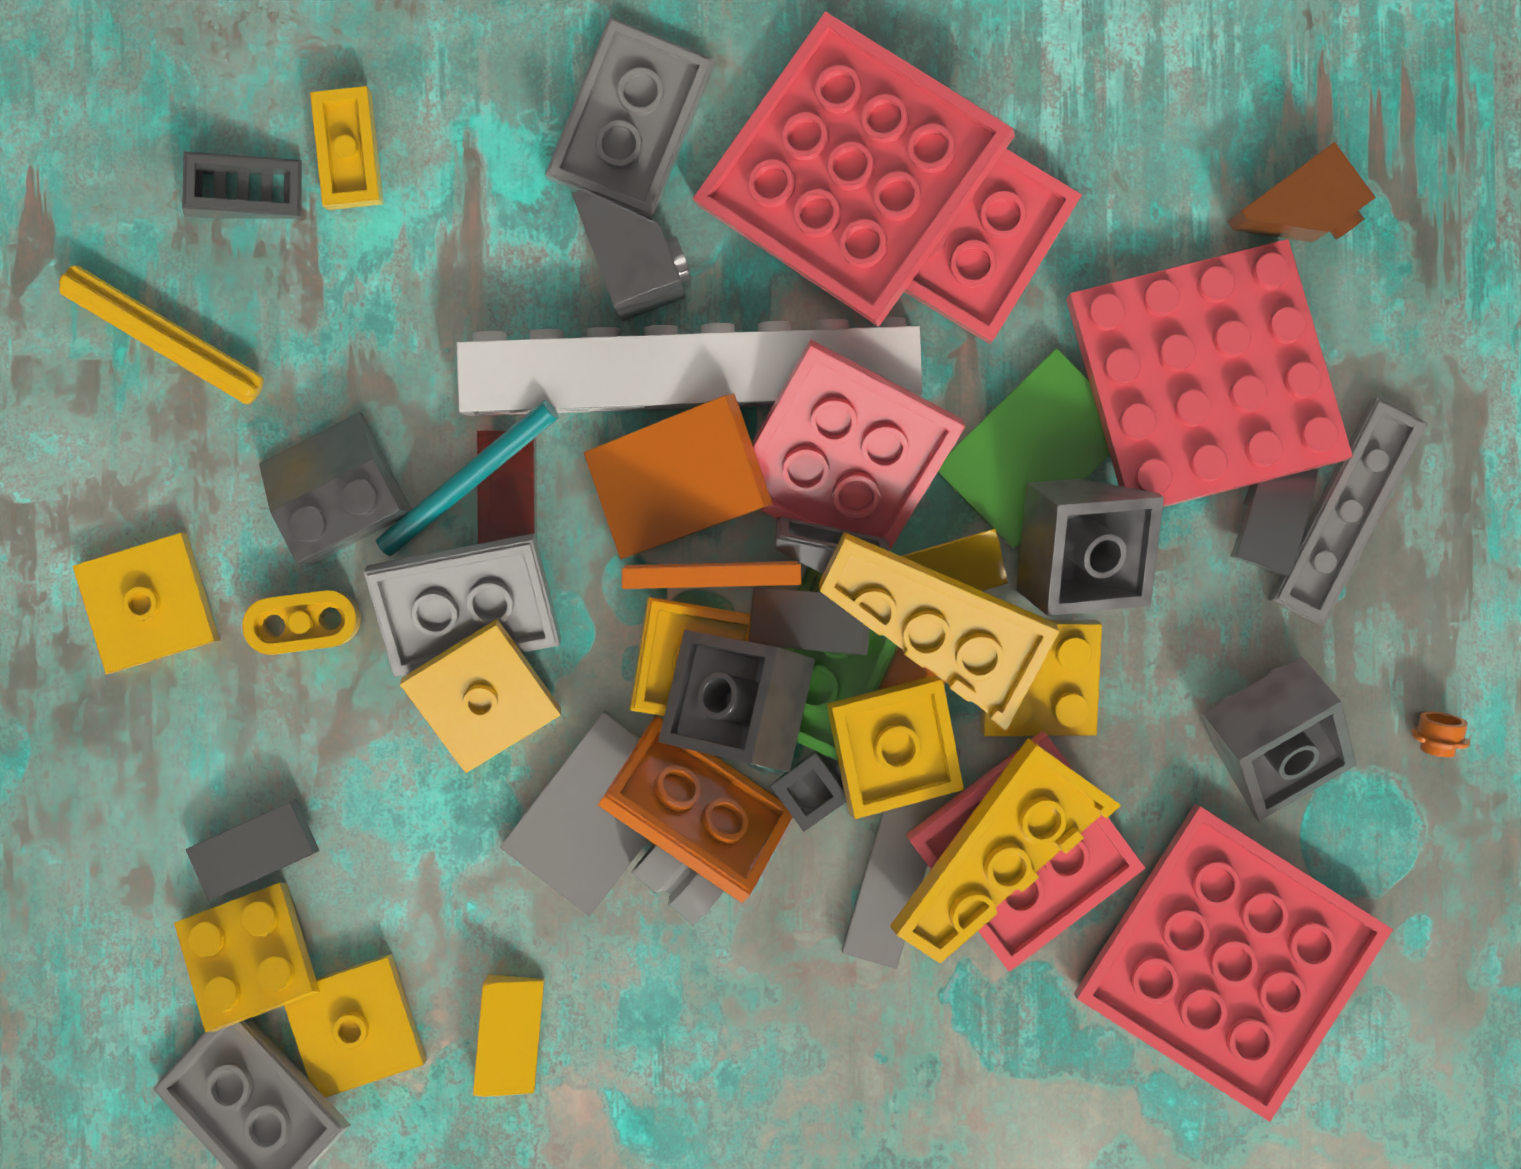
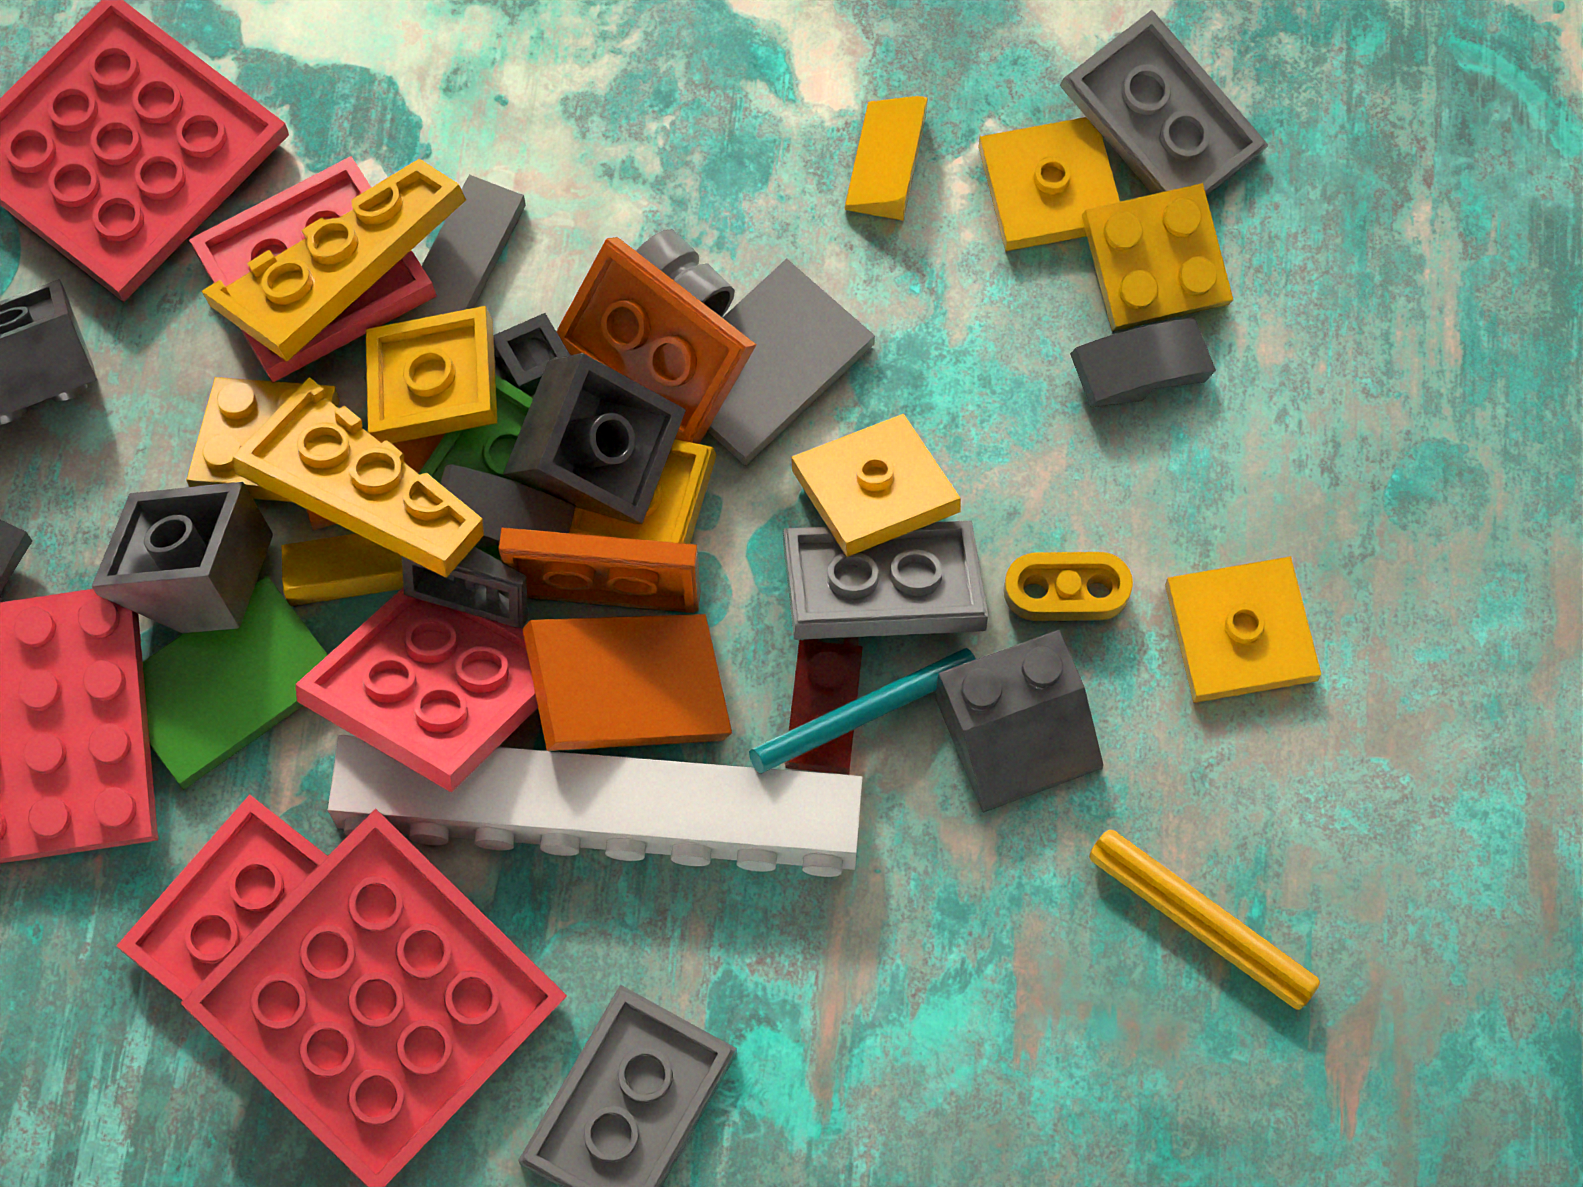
camera: 175 degrees left, 20 degrees down
dark grey slope [182,151,302,219] -> none
yellow plate [310,86,384,210] -> none
flat silver slope [572,189,691,321] -> none

